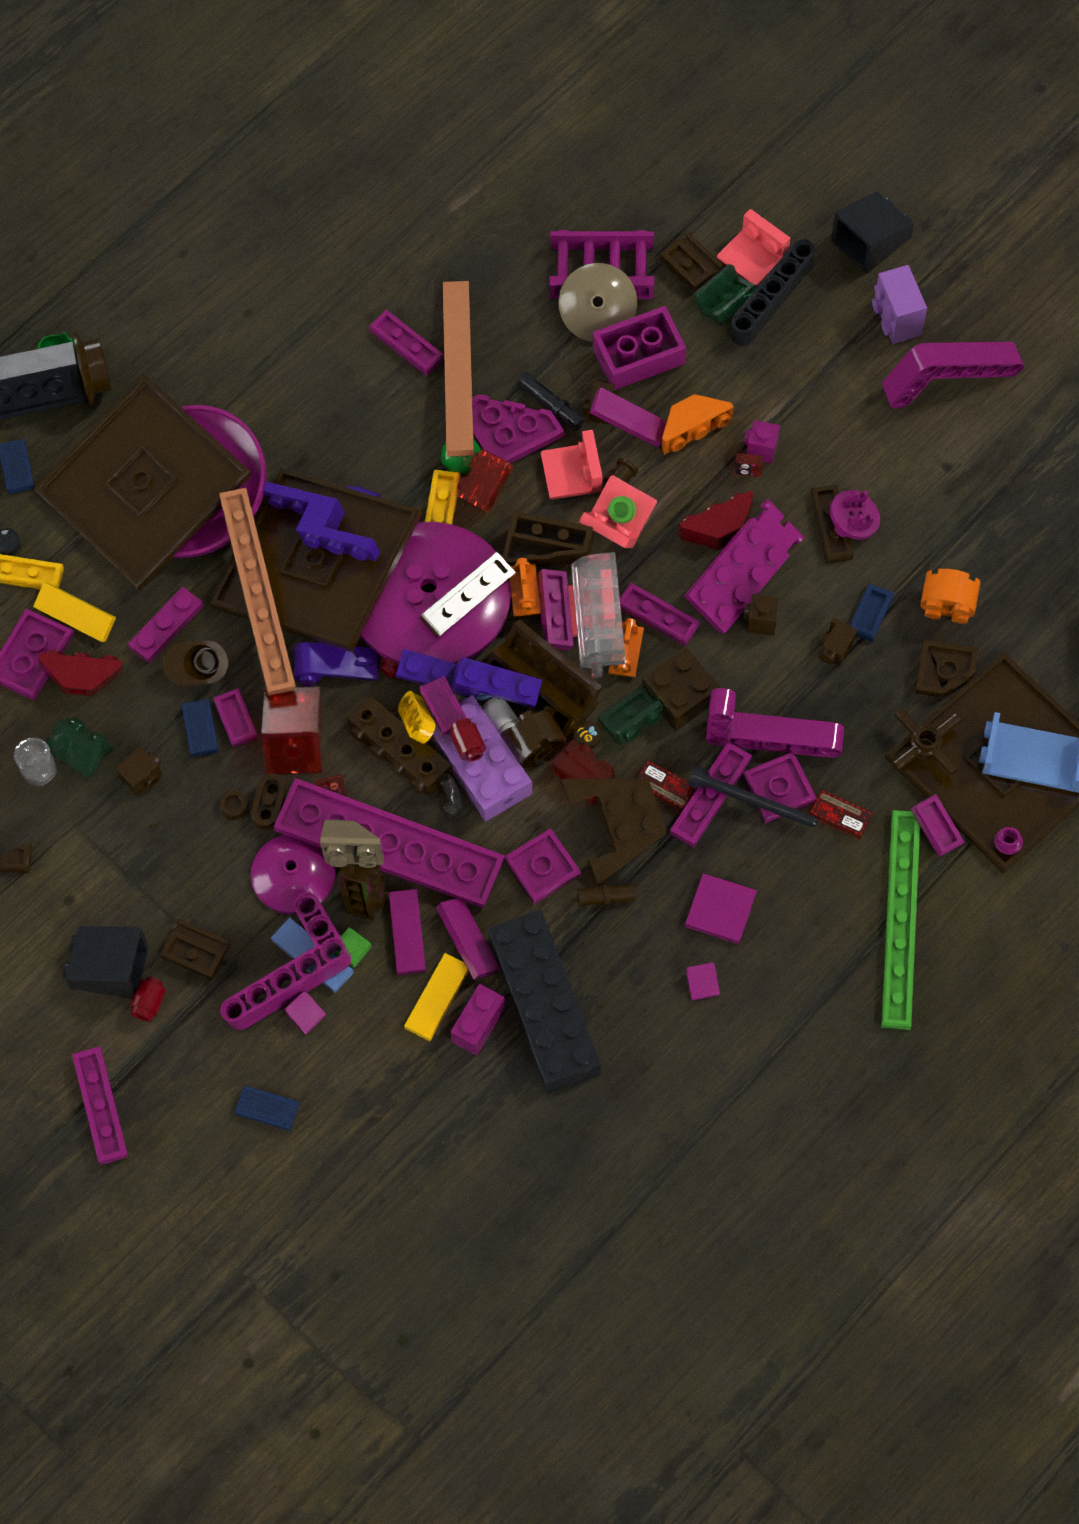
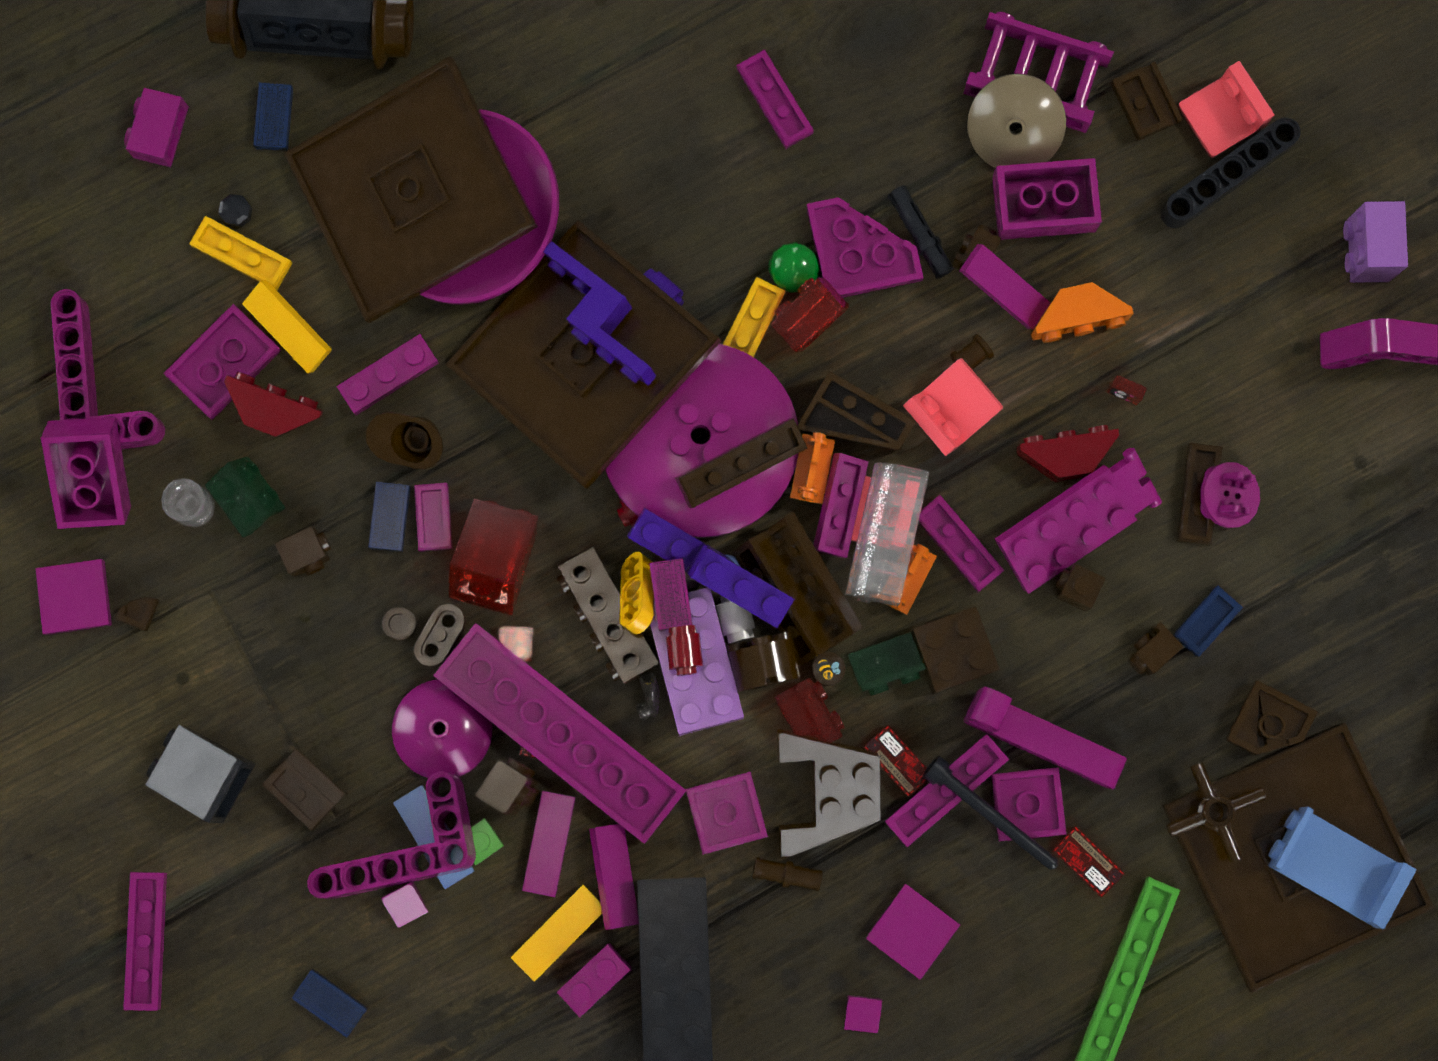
camera: 15 degrees right, 15 degrees up
dark red brick [130,977,166,1022] -> none
nougat plate [219,488,296,696] -> none
dark purple door [294,642,378,686] -> none
dark tan slope [320,820,384,868] -> none
nougat tile [443,281,474,456] -> none
coral bracket [541,430,602,500] -> none
bright green tile [608,496,637,523] -> none
clear green bracket [694,264,756,324] -> none
magenta brick [744,420,780,464] -> none
black slope [831,191,914,274] -> none
magenta tile [911,794,965,857] -> none
orange brick [920,569,980,624] -> none
magenta plate [994,827,1023,854] -> none

